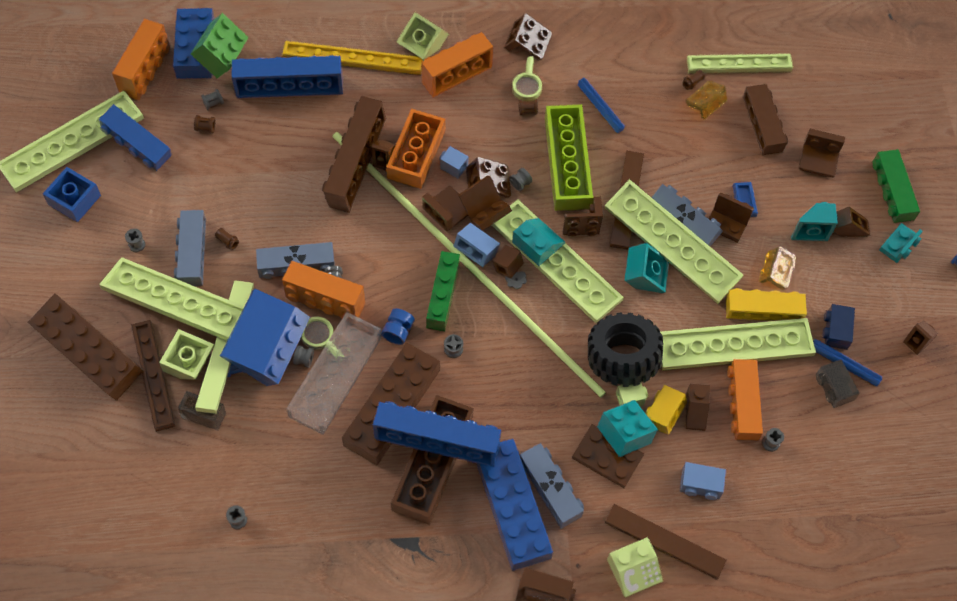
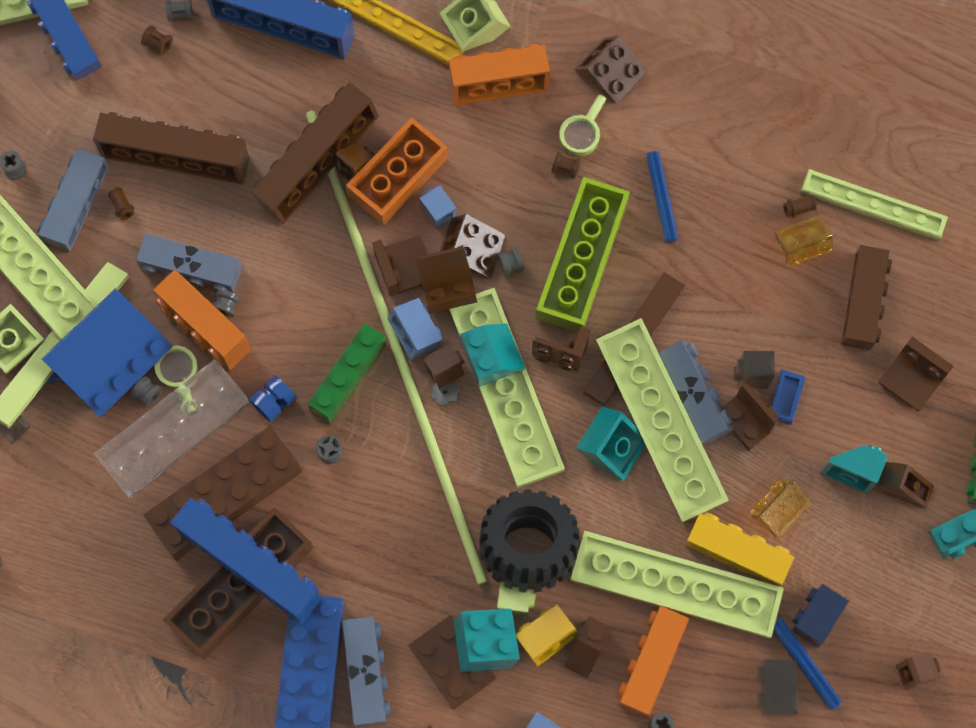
camera: 25 degrees right, 10 degrees up
none -> reddish brown brick [93,112,250,185]
none -> clear smoke brick [733,351,775,389]

